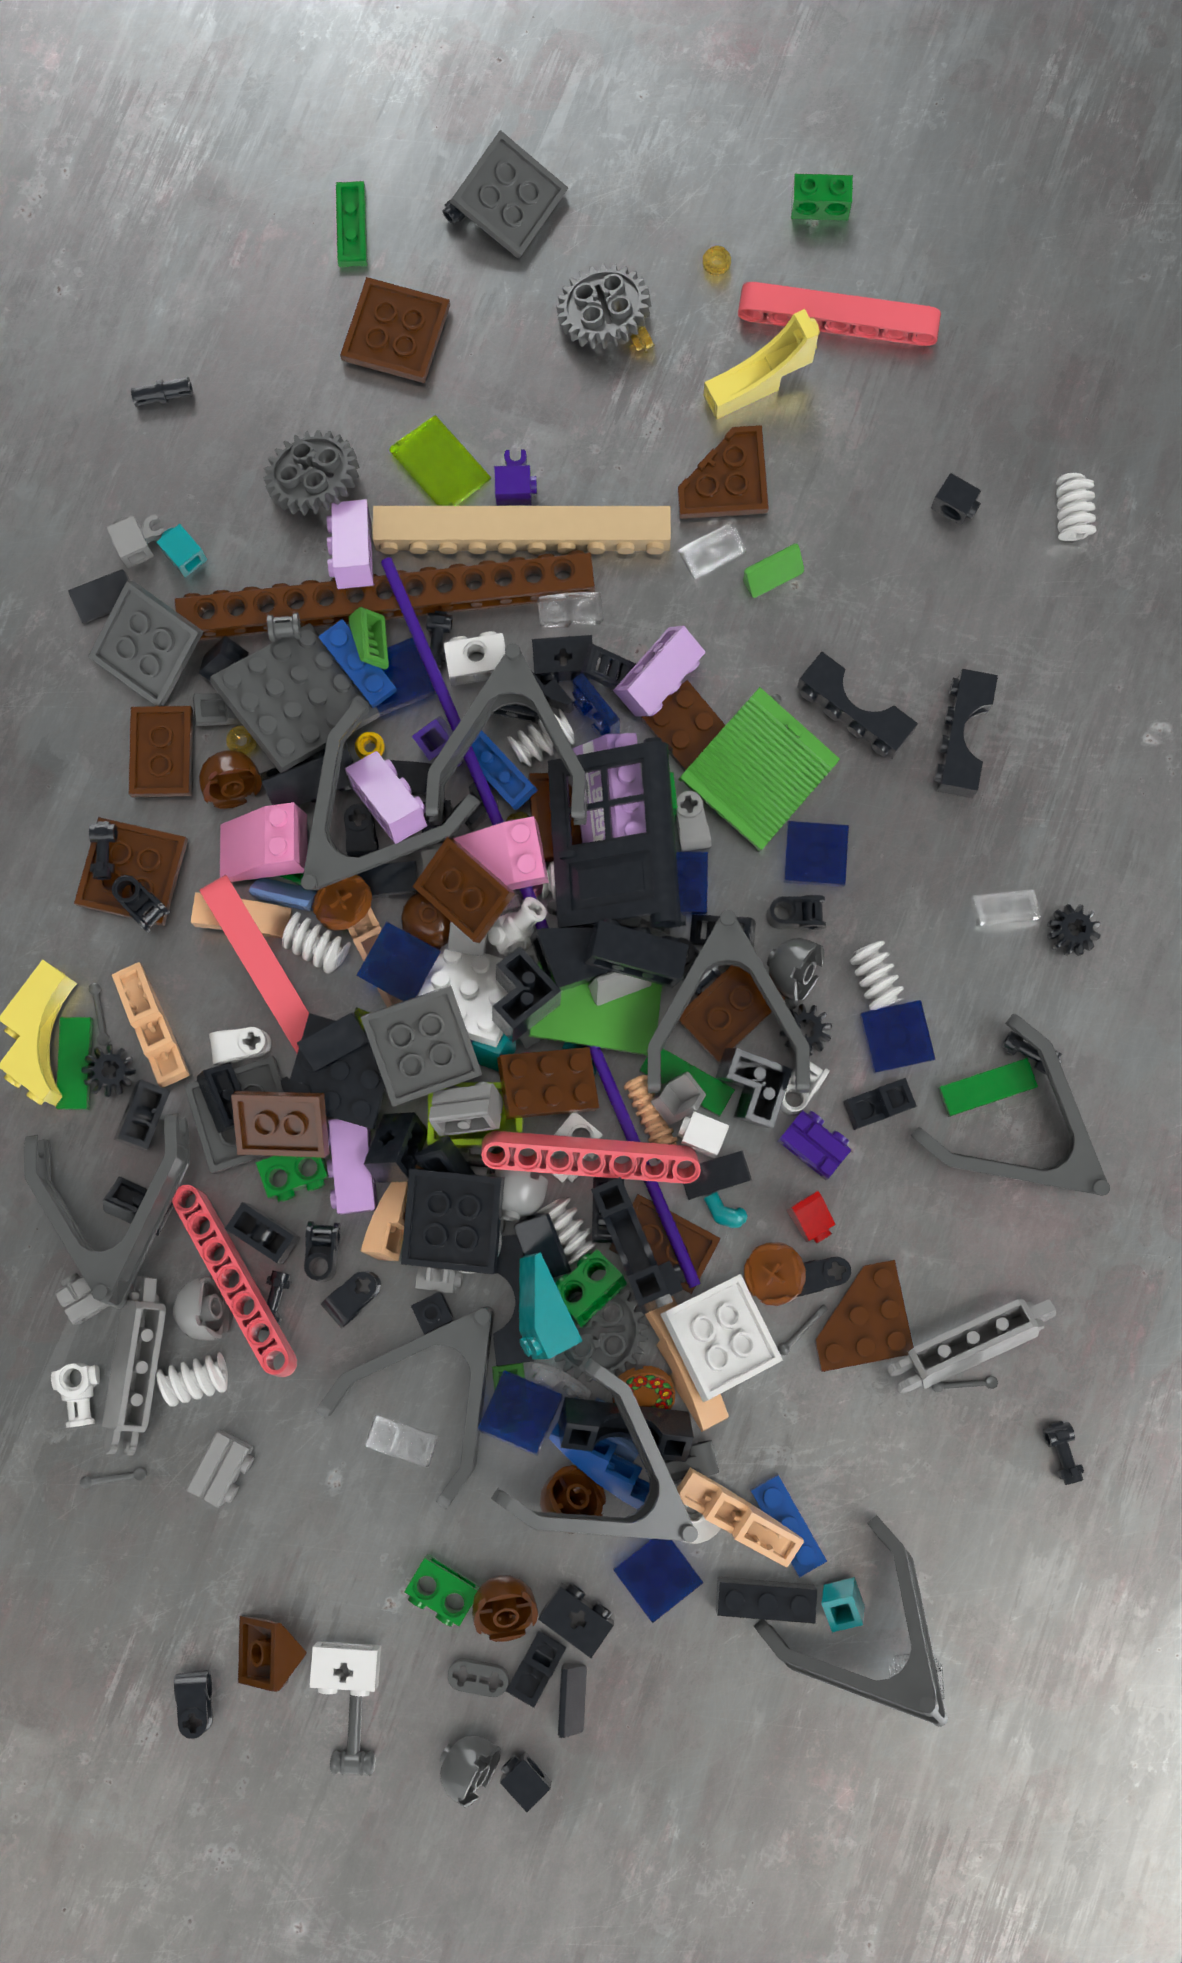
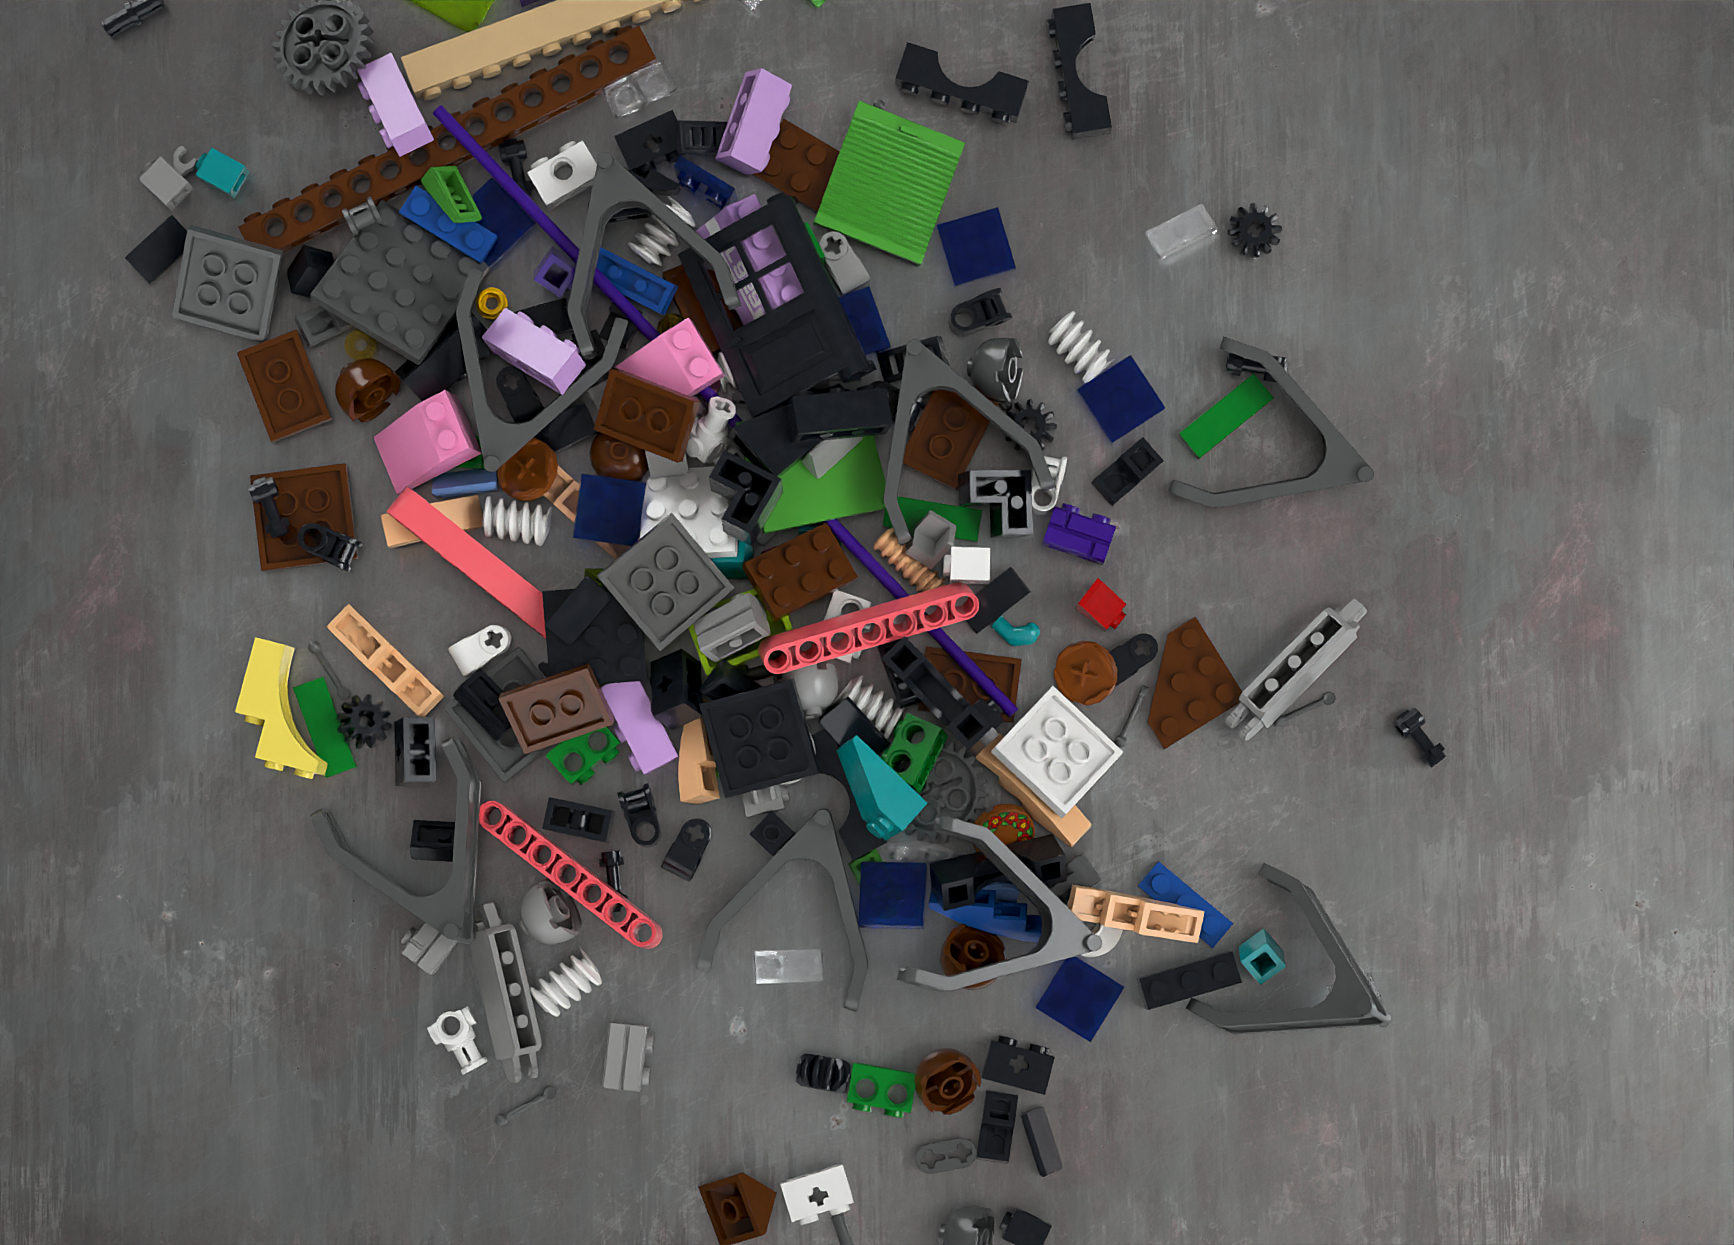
camera: 25 degrees left, 5 degrees up
none -> black gear [796,1053,851,1093]

